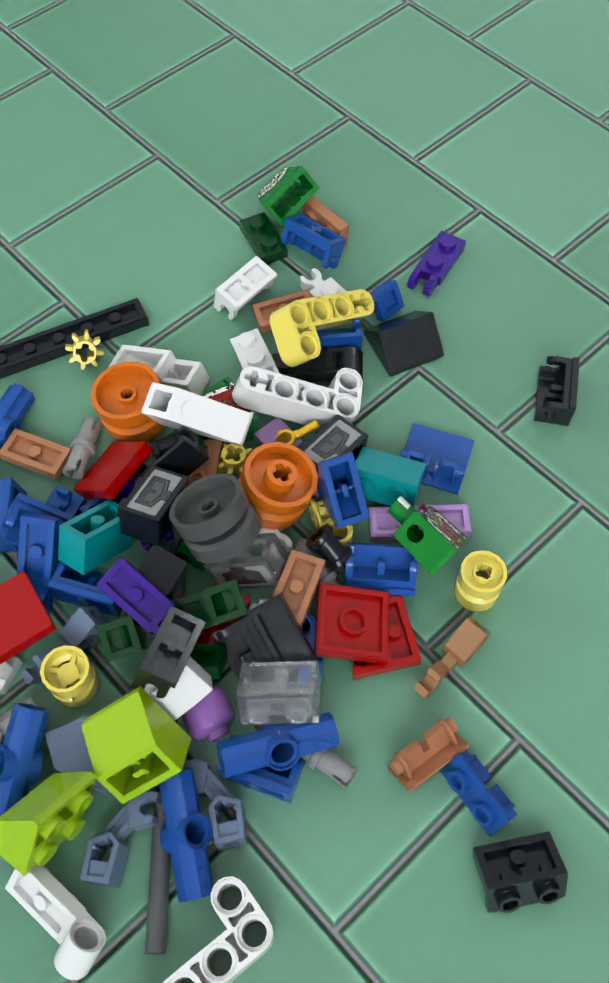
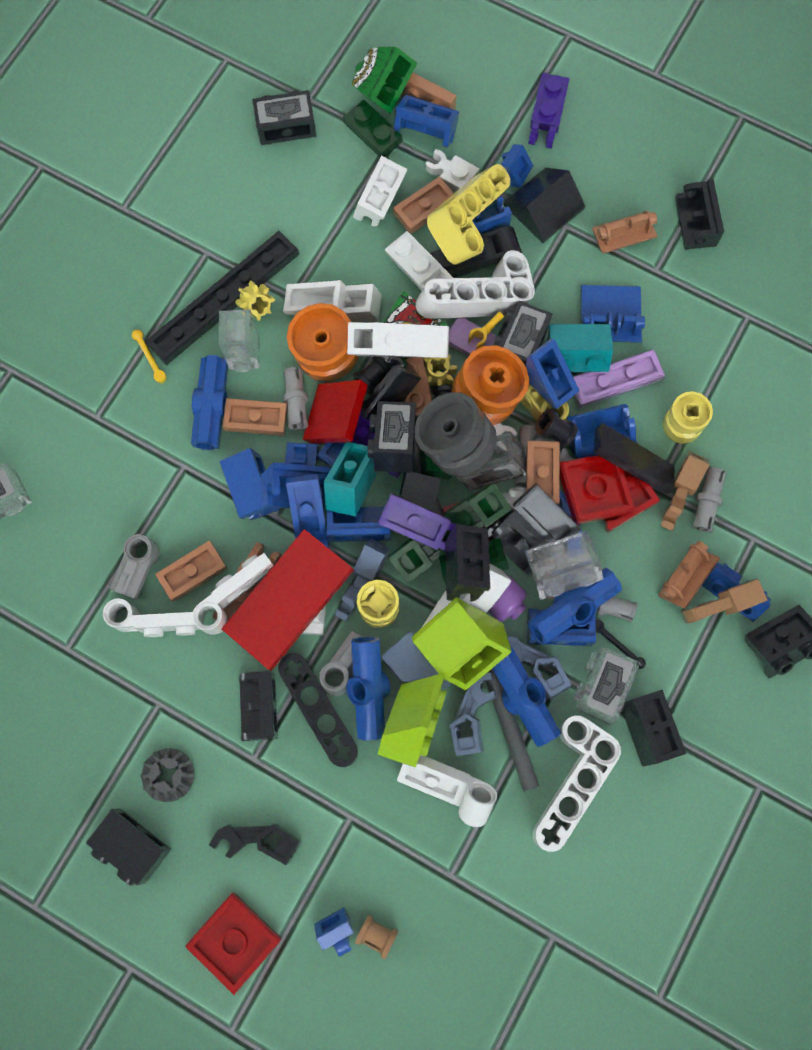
camera: 15 degrees left, 15 degrees up
green torso [387,496,468,576] -> none
none -> clear brick [219,309,260,372]
none -> brick [252,90,317,145]
none -> brick [573,646,641,725]
none -> nougat hinge [592,210,657,254]
none -> black tile [593,423,675,494]
none -> black hinge [596,620,646,669]
none -> black hinge [620,689,686,767]
none -> medium nougat piece [681,579,768,624]
none -> light grey pin [692,467,727,533]

